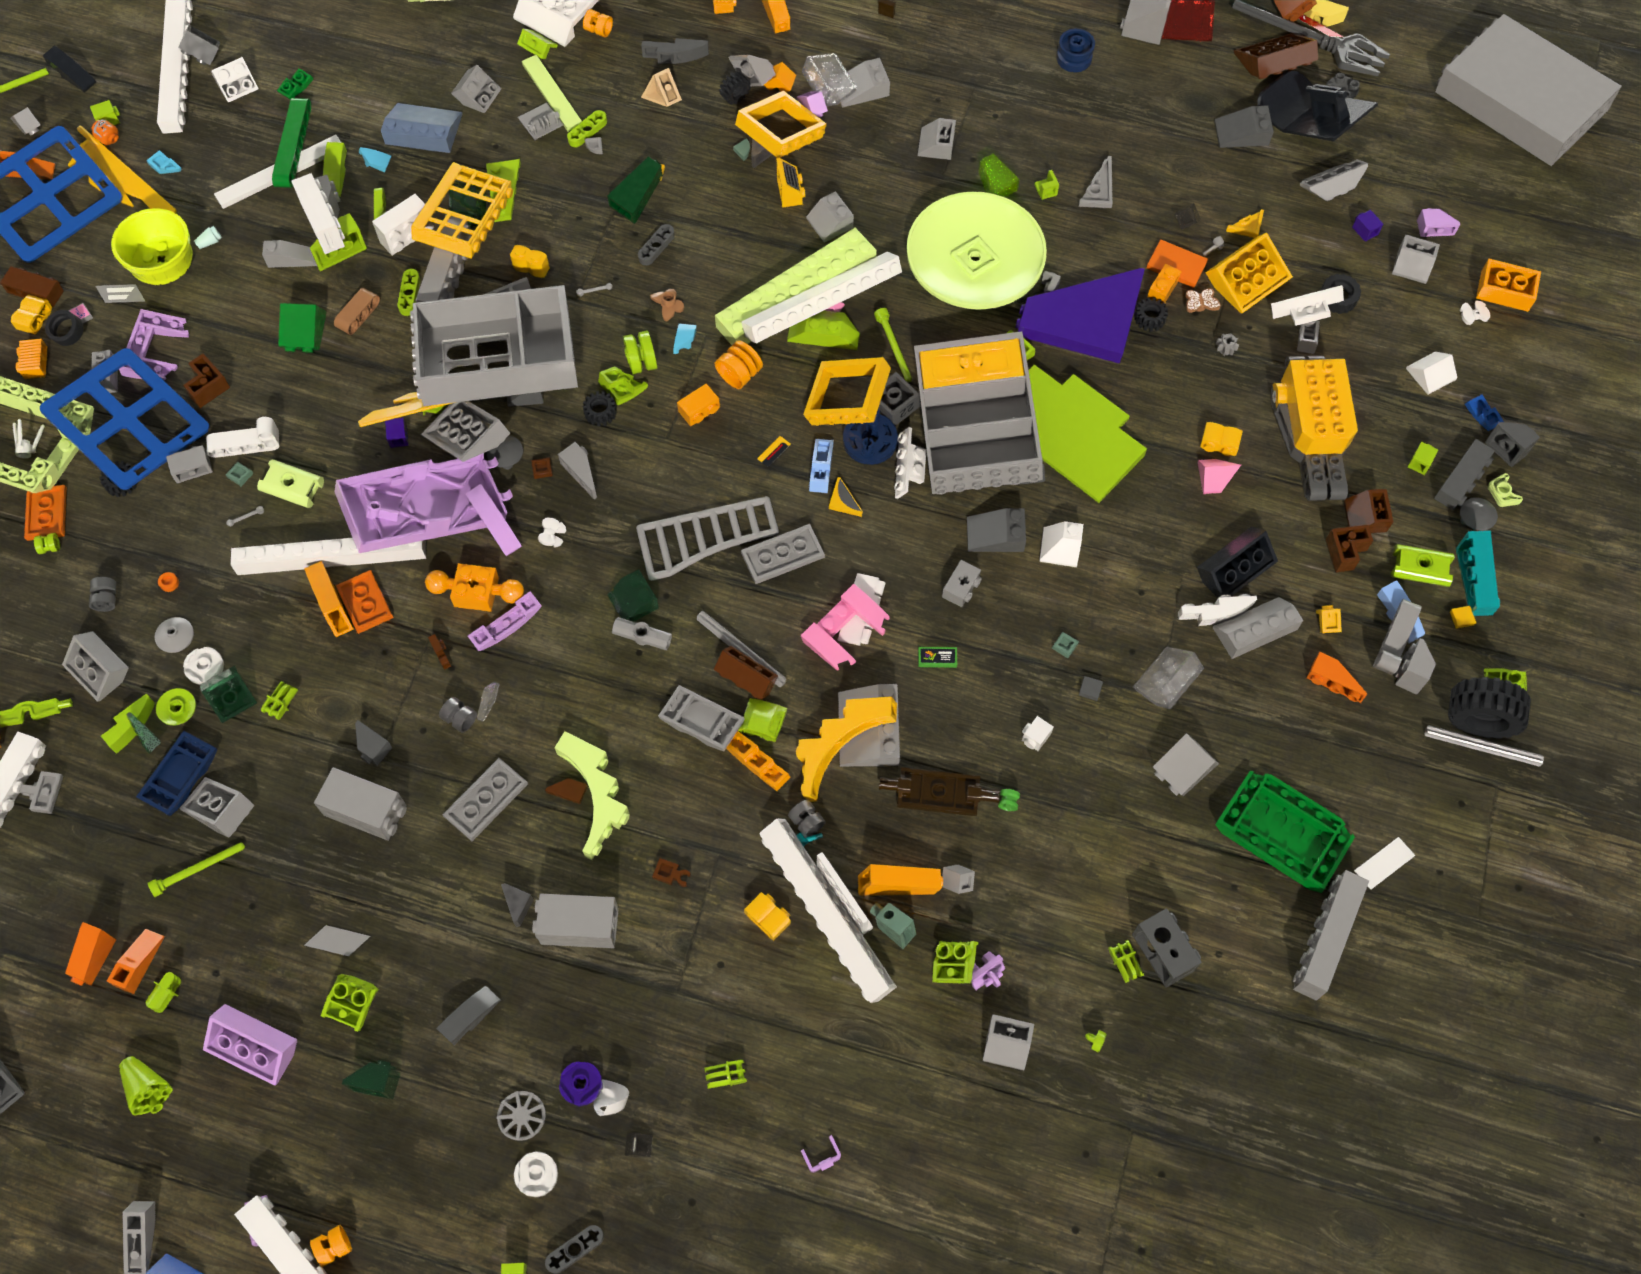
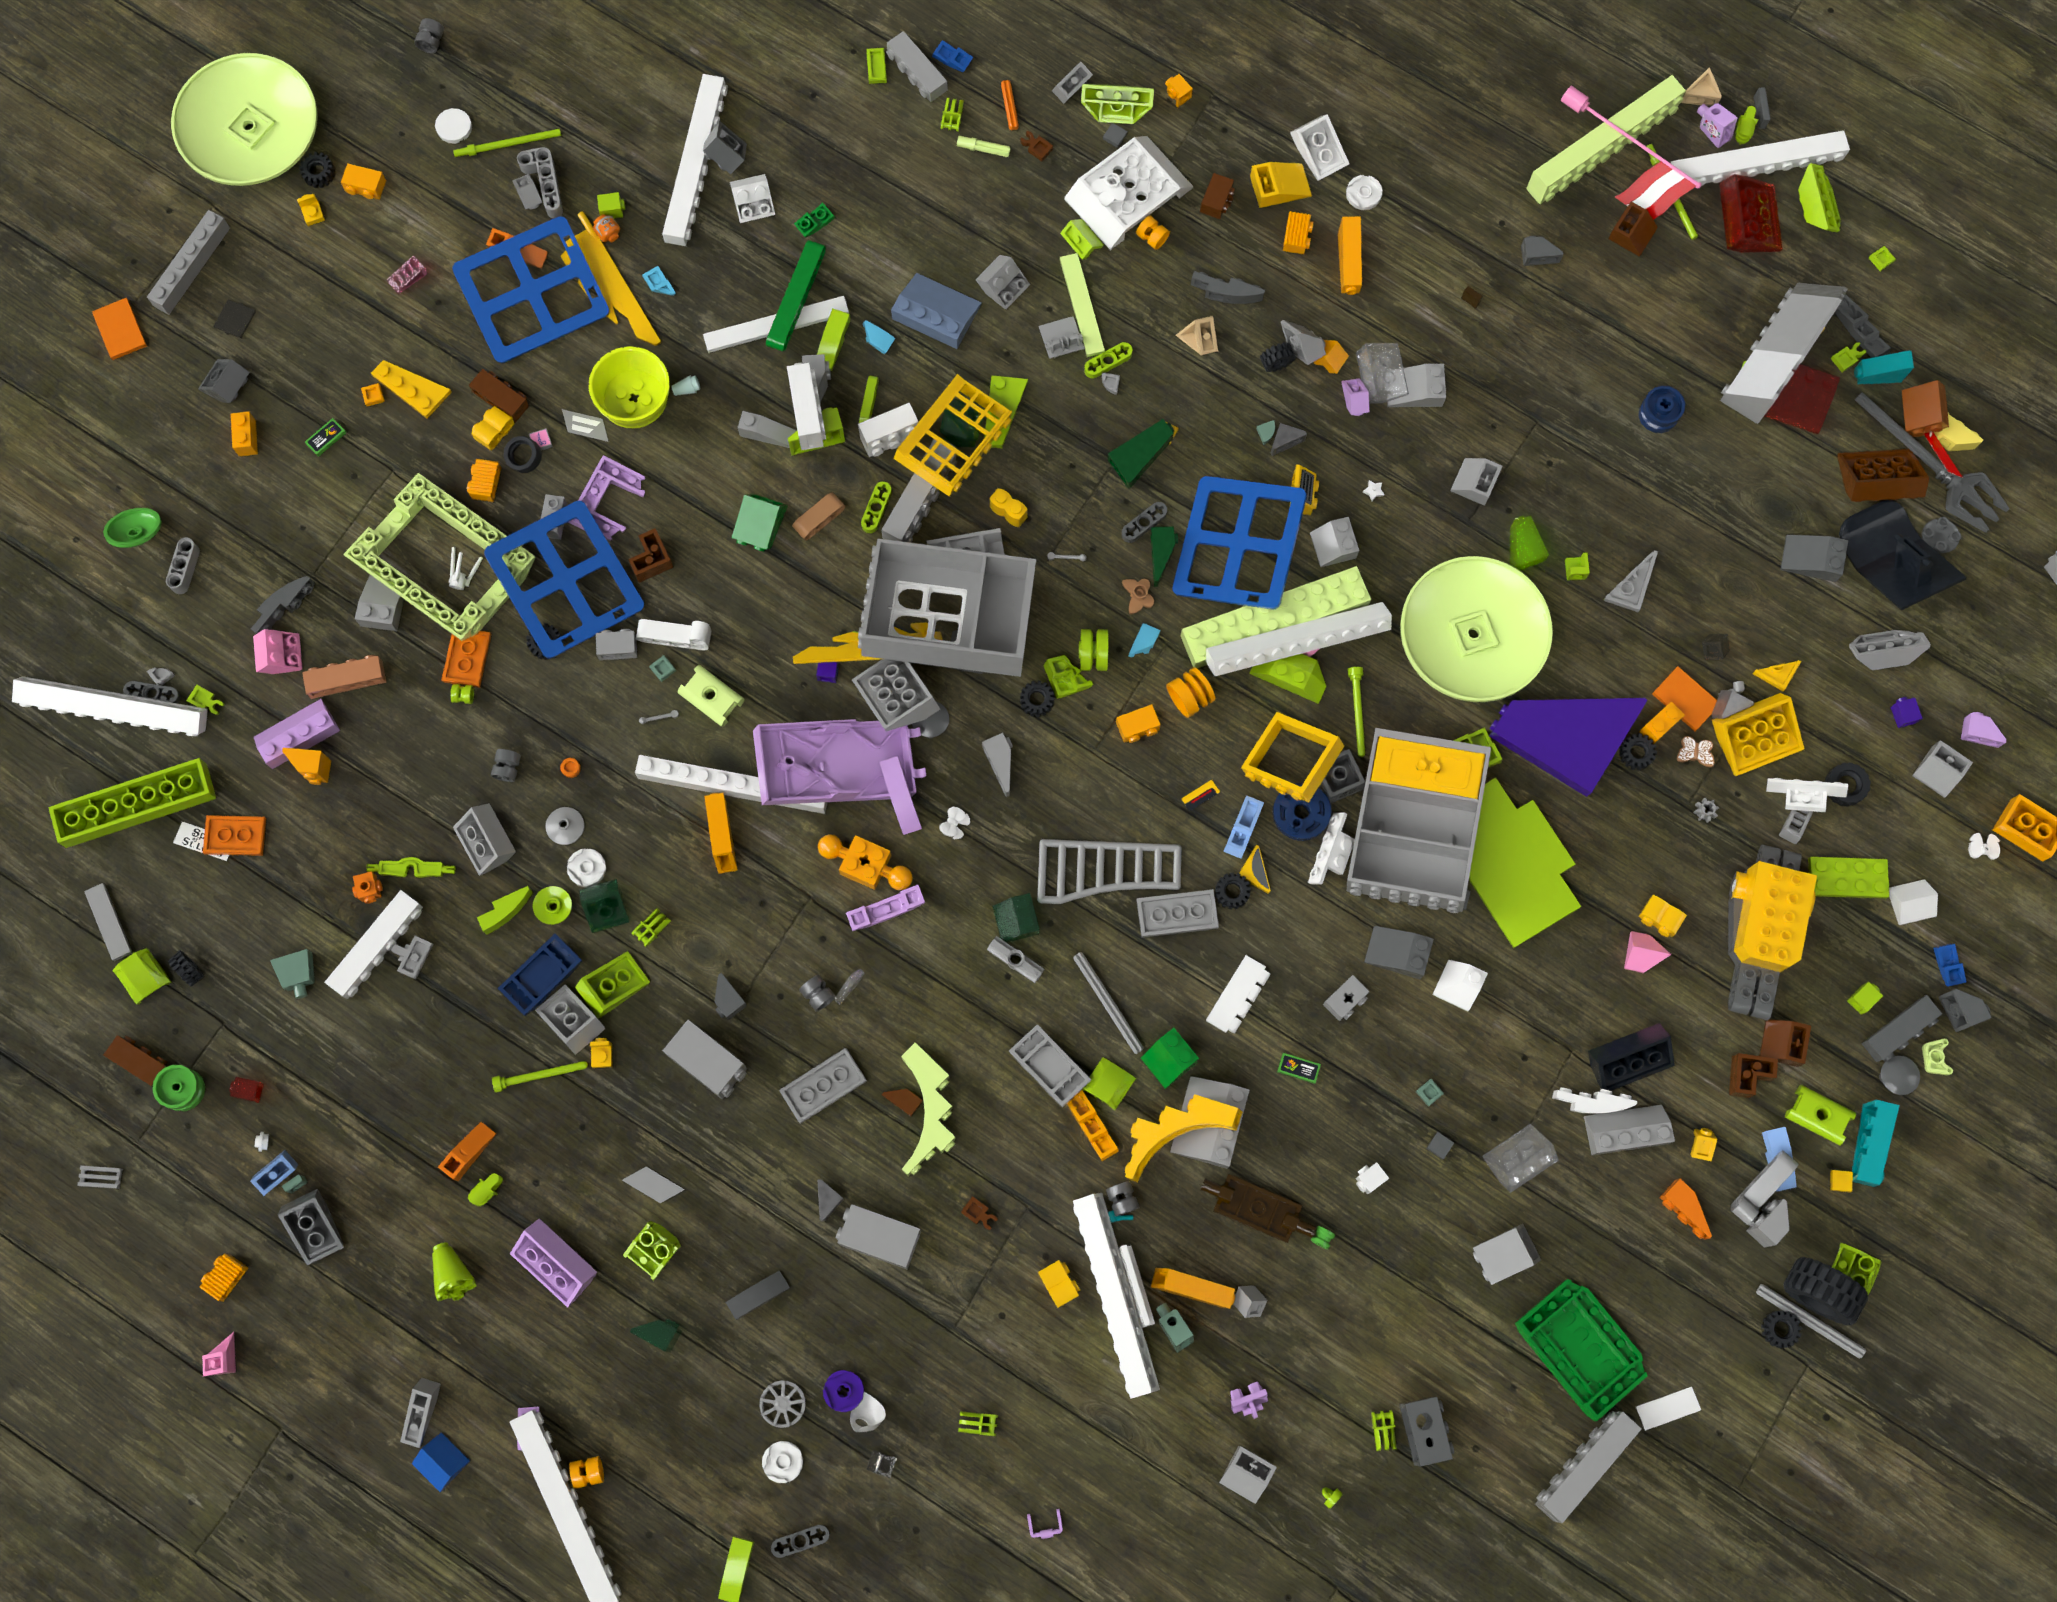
camera: 15 degrees right, 10 degrees up
black slope [42,45,96,93] -> none
orange slope [65,922,116,986] -> none
clear green slope [126,712,161,753] -> none
orange tile [335,570,394,634] -> none
reddish brown plate [428,634,451,670] -> none
reddish brown tile [531,457,553,479] -> none
reddish brown brick [714,646,778,700] -> none
yellow window [735,91,826,158] -> none
bright pink wedge [801,584,890,670] -> none
lime slope [932,941,978,983] -> none
light grey bracket [1042,271,1061,293] -> none
none -> light grey beam [517,147,563,219]
none -> lime slope [575,951,650,1019]
none -> yellow bracket [590,1038,612,1068]
none -> green slope [1140,1028,1199,1089]
none -> dark green slope [1150,526,1178,587]
none -> blue window [1172,476,1307,610]
none -> black tyre [1215,872,1251,910]
none -> white piece [1362,480,1384,501]
none -> flat silver slope [1711,690,1754,719]
none -> black tyre [1761,1310,1802,1348]
none -> lime plate [1808,857,1889,899]

